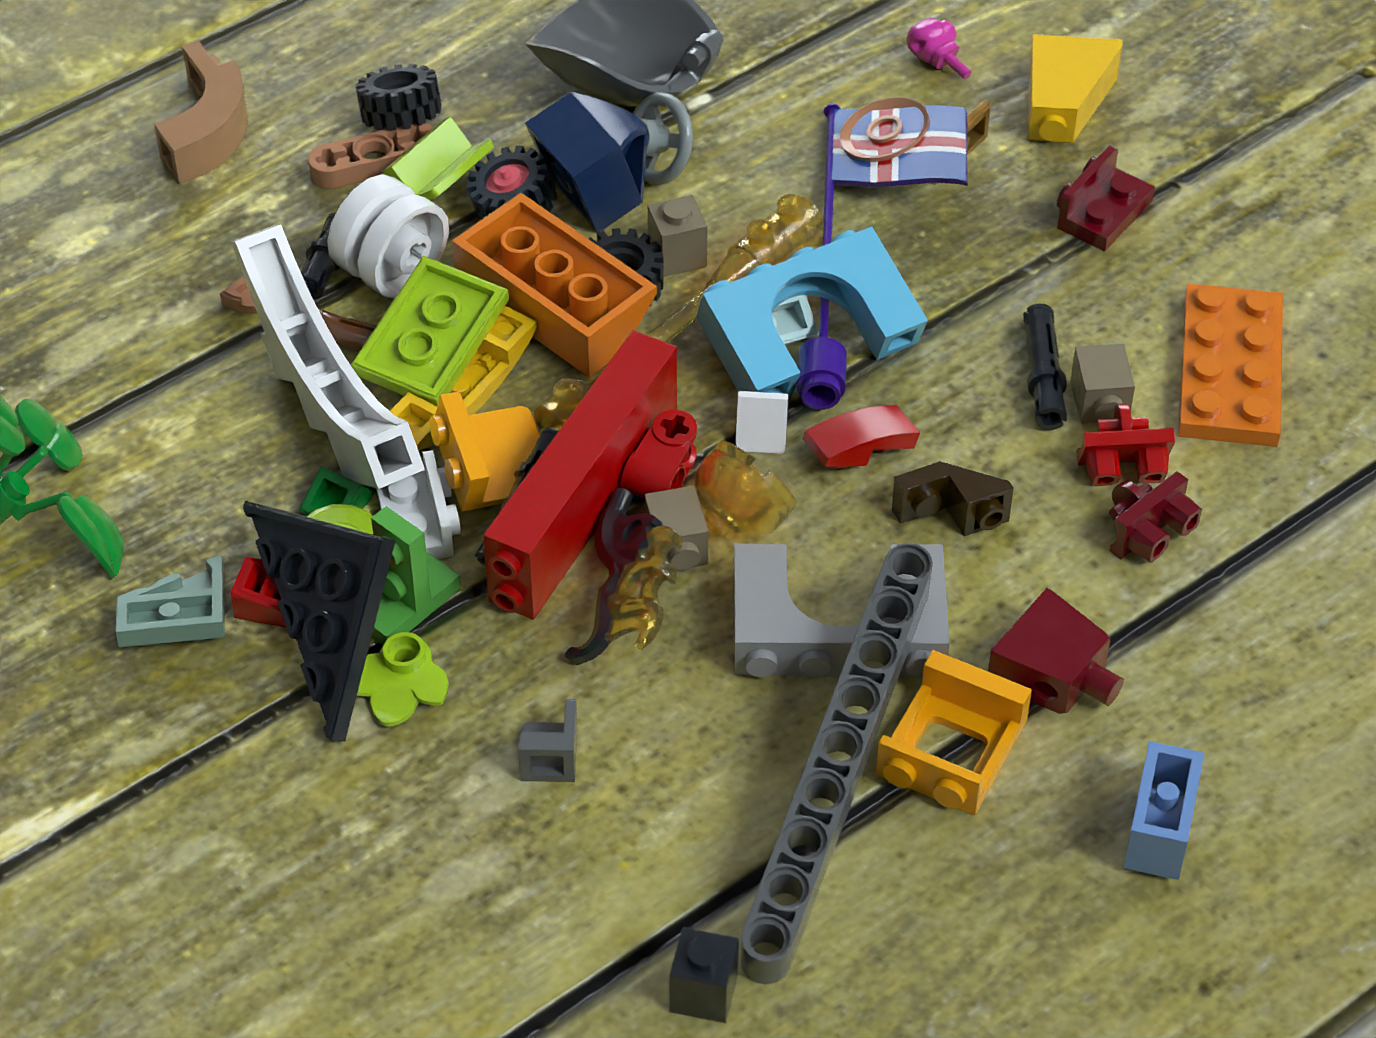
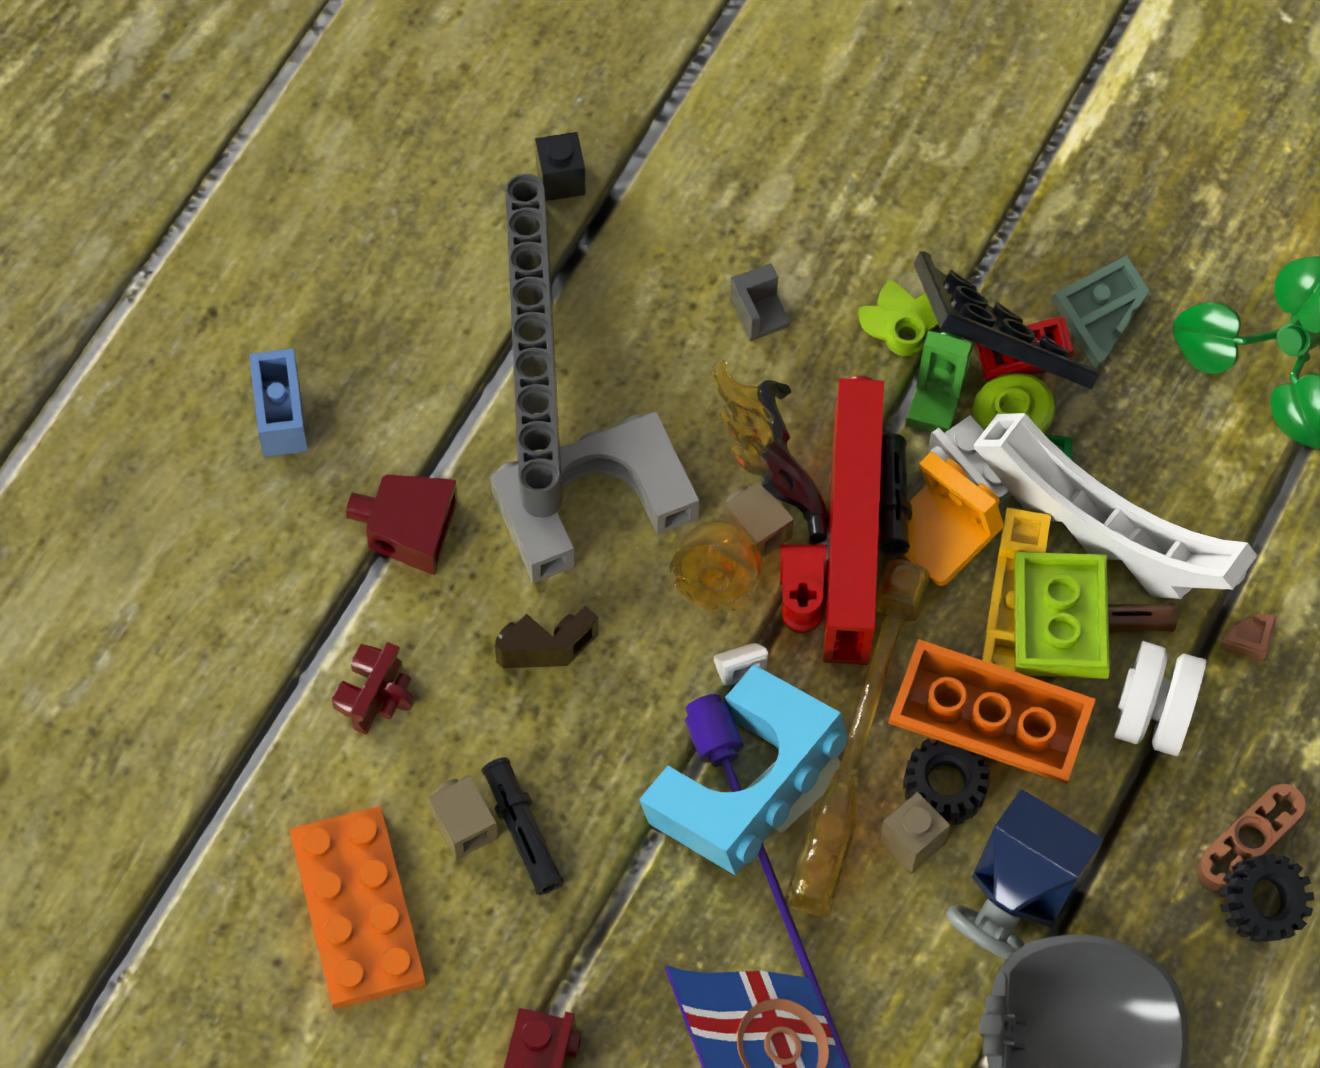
camera: 155 degrees right, 15 degrees up
black pin [300,212,340,299] -> none
lime panel [383,116,495,200] -> none
black wheel [466,146,557,220] -> none
red slope [802,405,921,469] -> none
light orange window [876,650,1032,816] -> none
red hips [1076,404,1176,486] -> none

